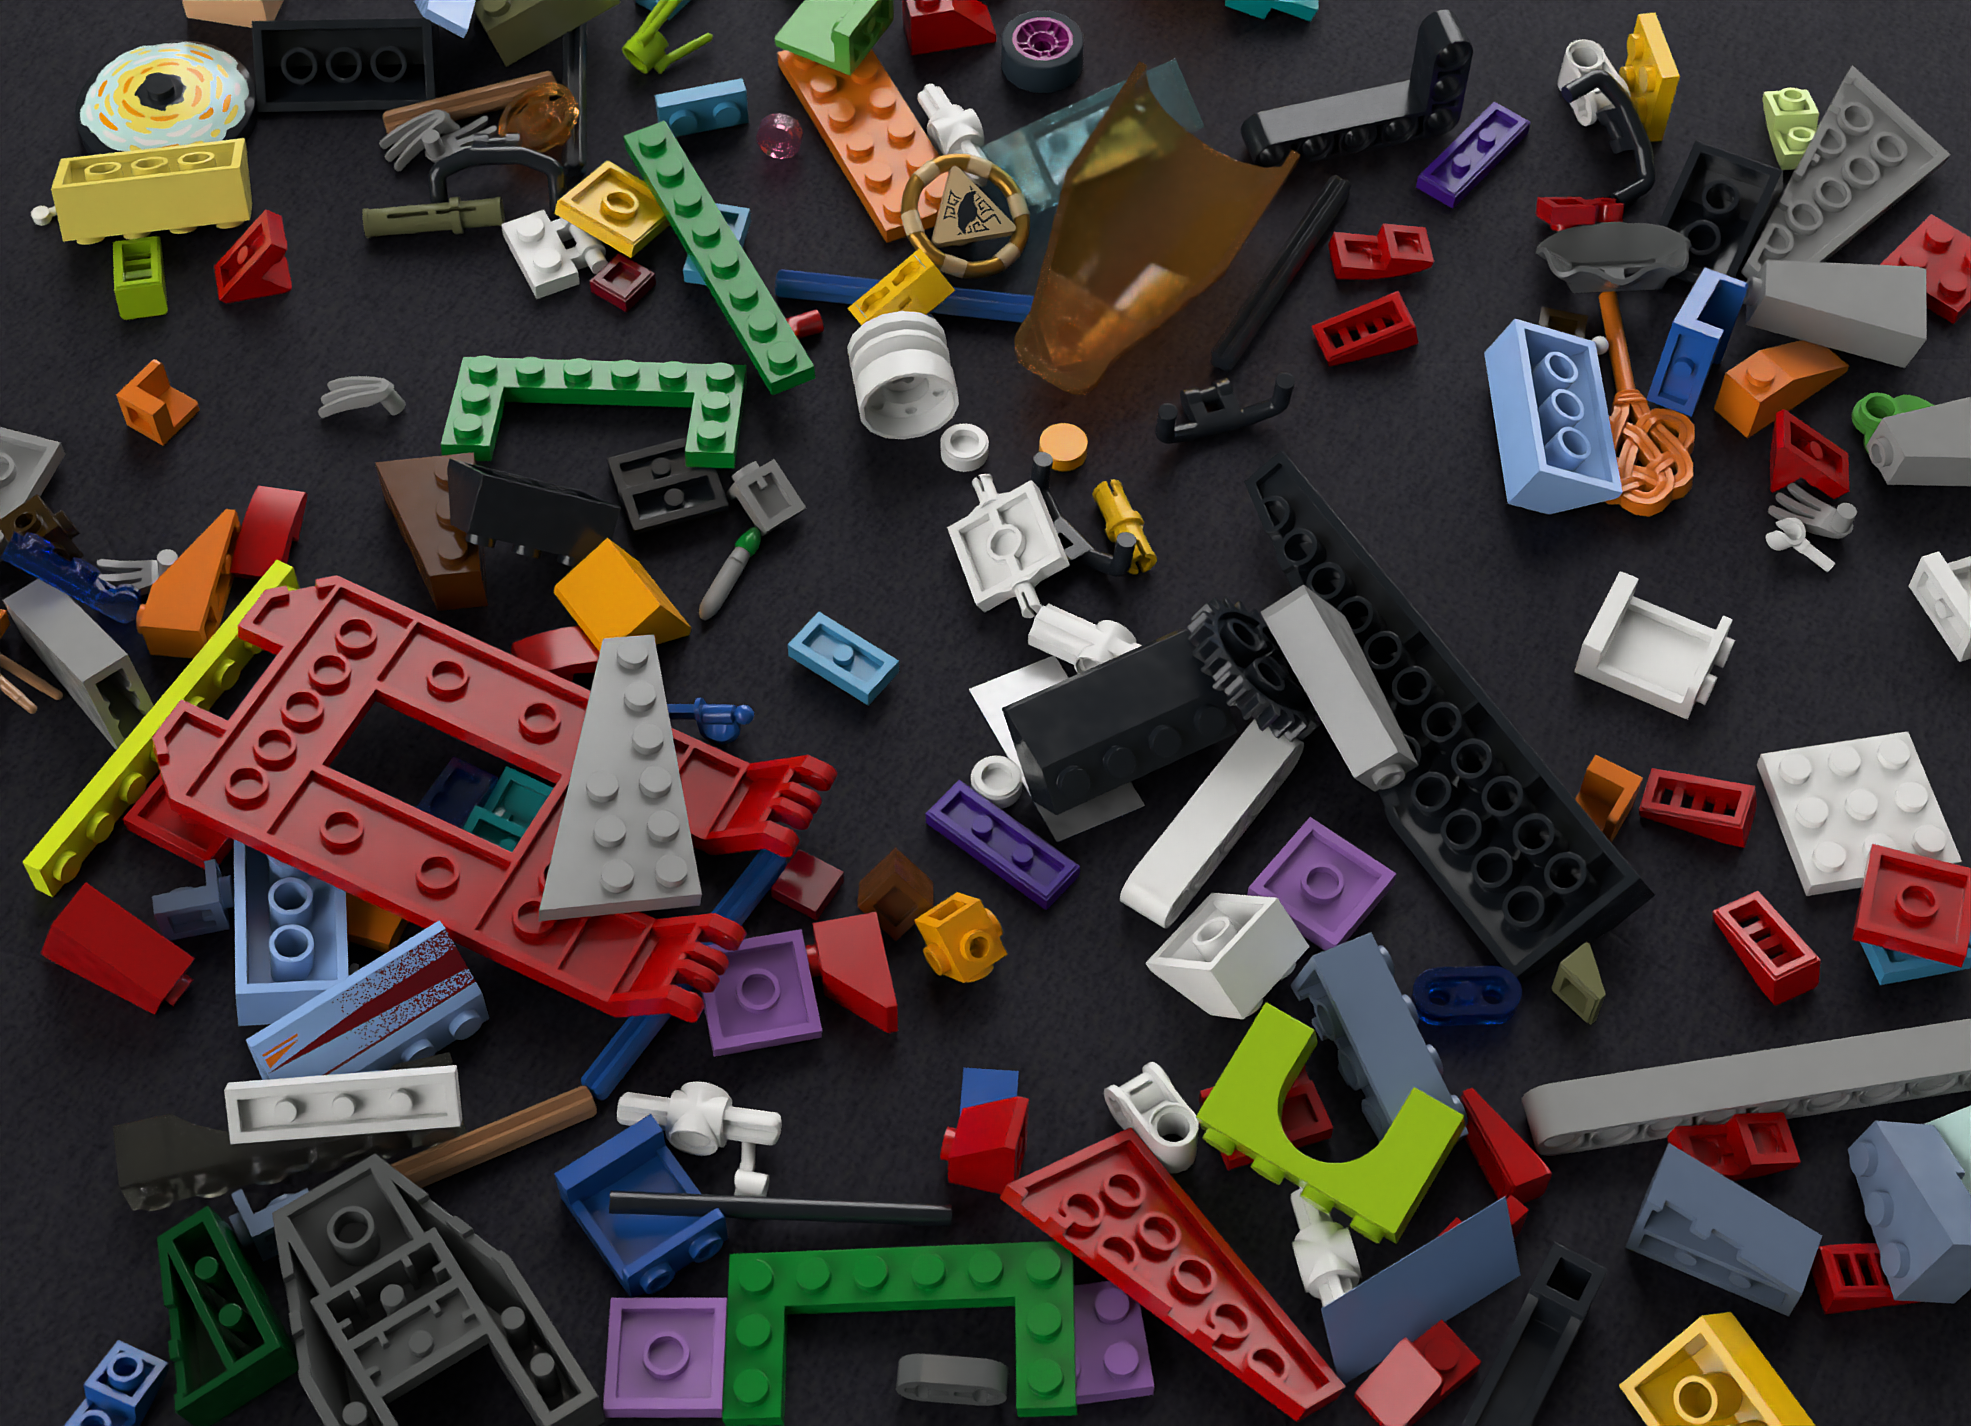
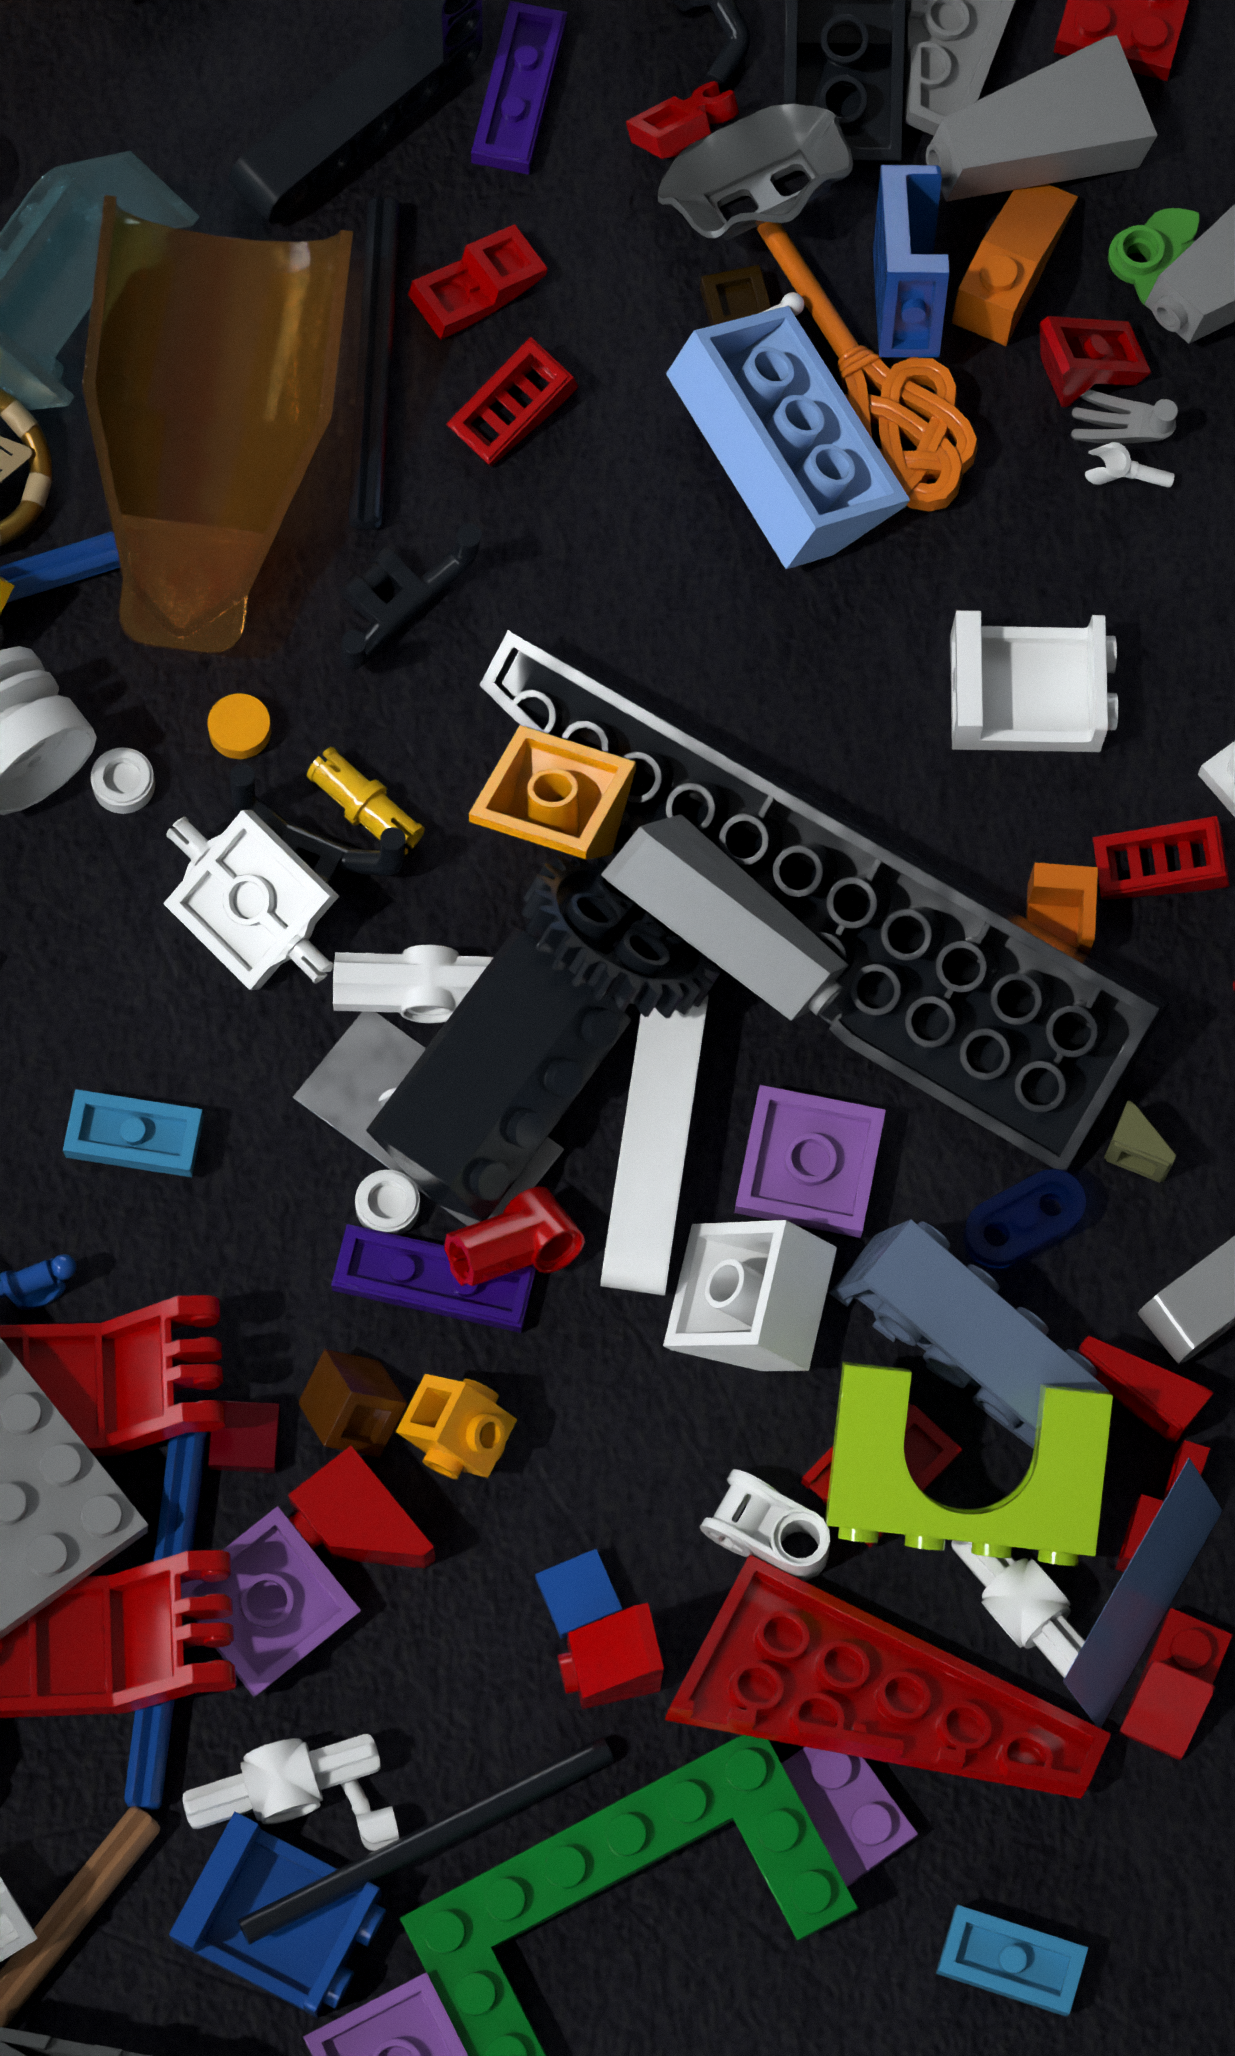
camera: 30 degrees left, 15 degrees up
dark grey beam [896,1354,1009,1406] -> none
none -> red piece [444,1186,585,1286]
none -> light orange slope [469,725,636,860]

